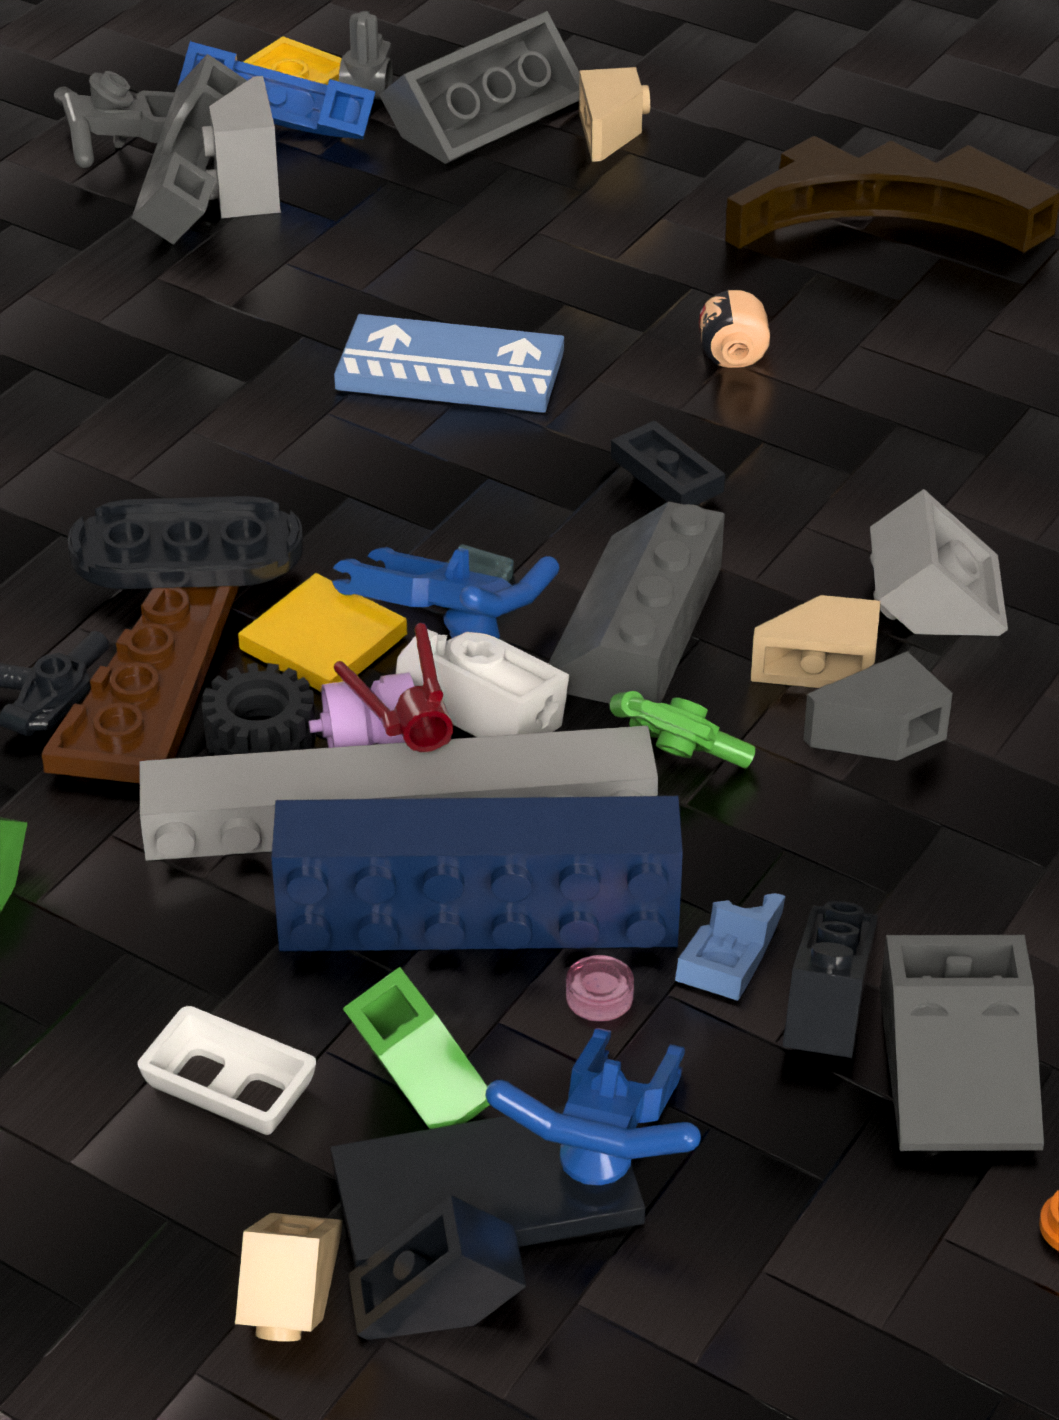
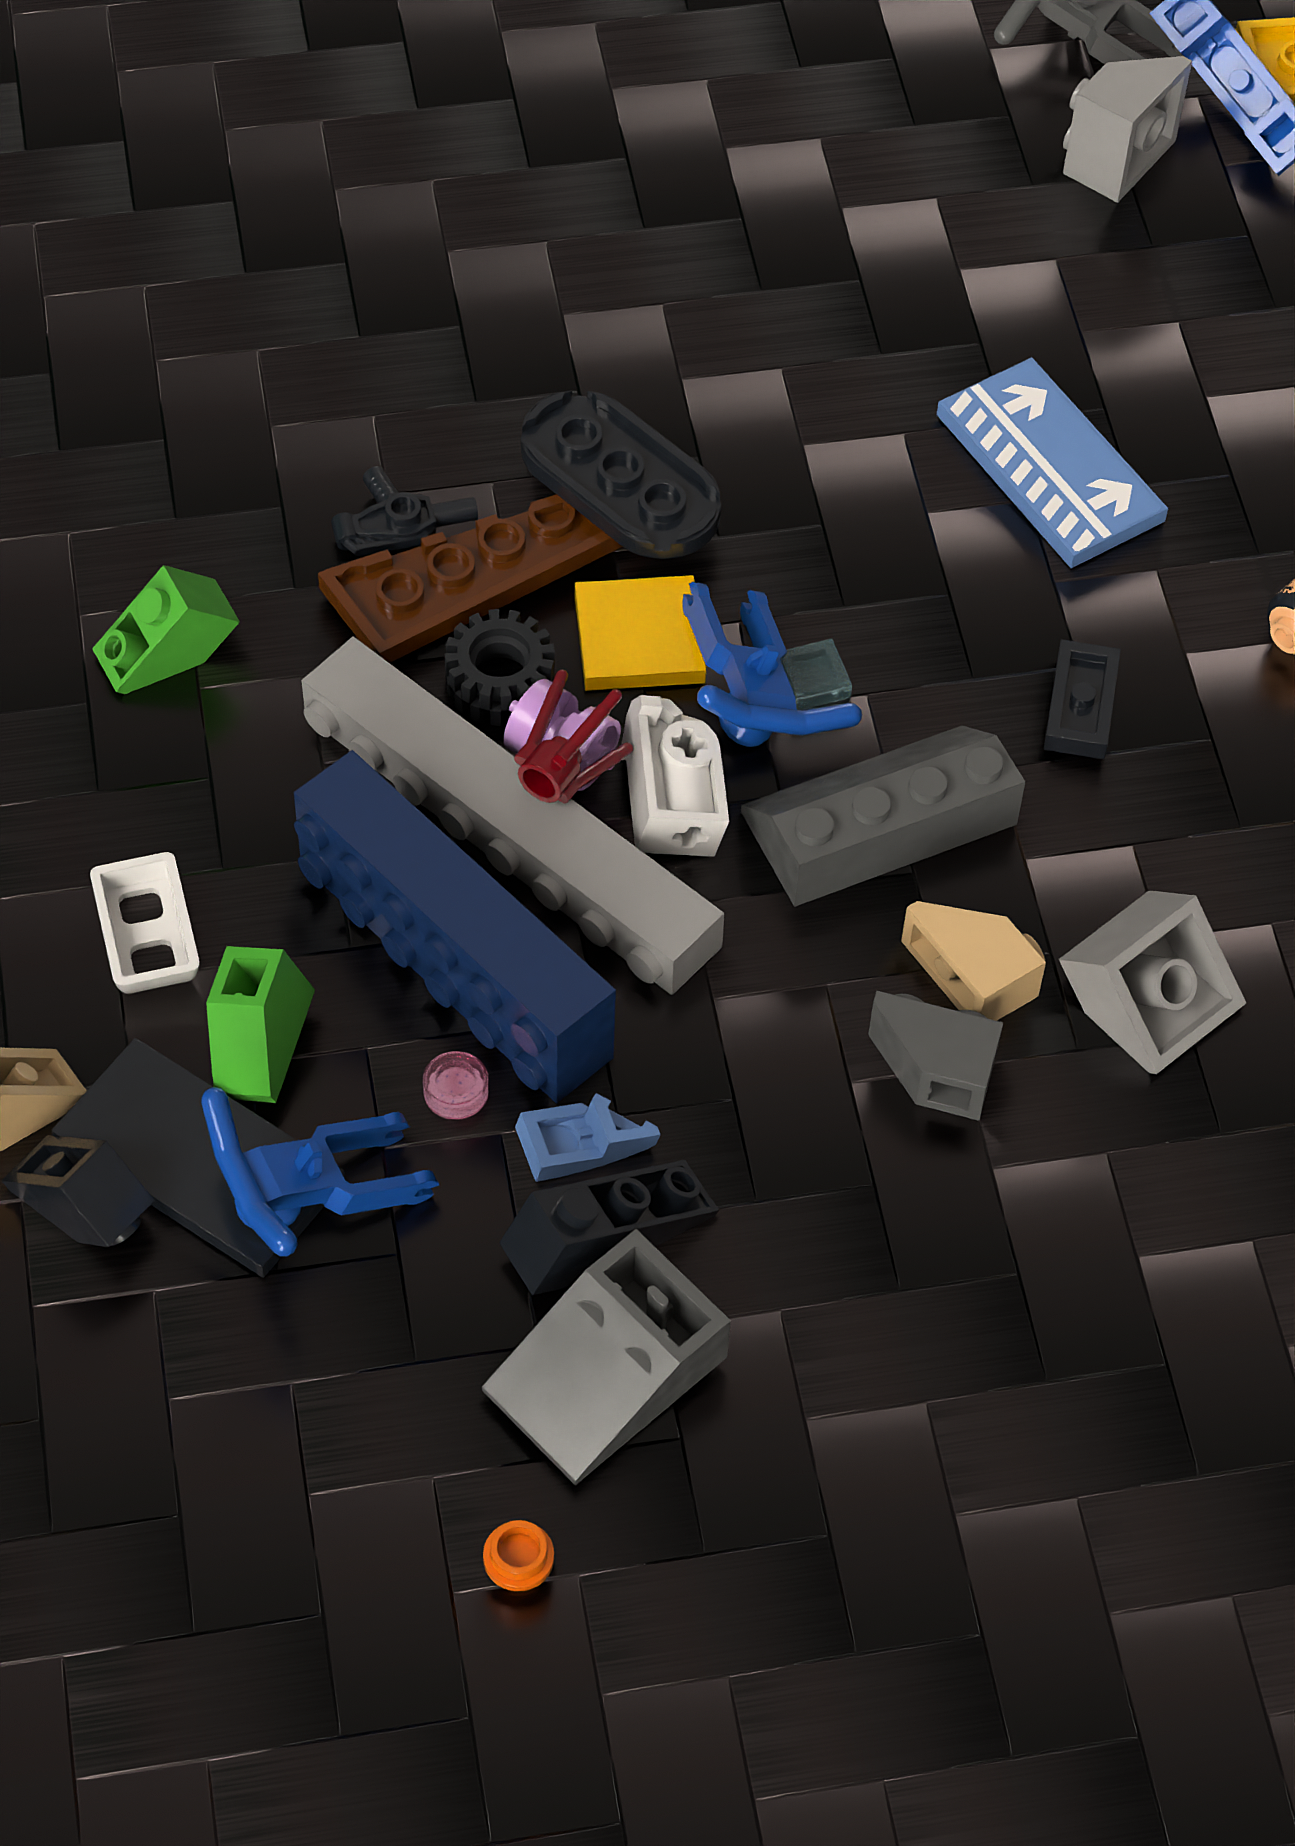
camera: 45 degrees right, 15 degrees up
dark grey arch [132,54,247,244] -> none
bright green piece [610,691,755,768] -> none

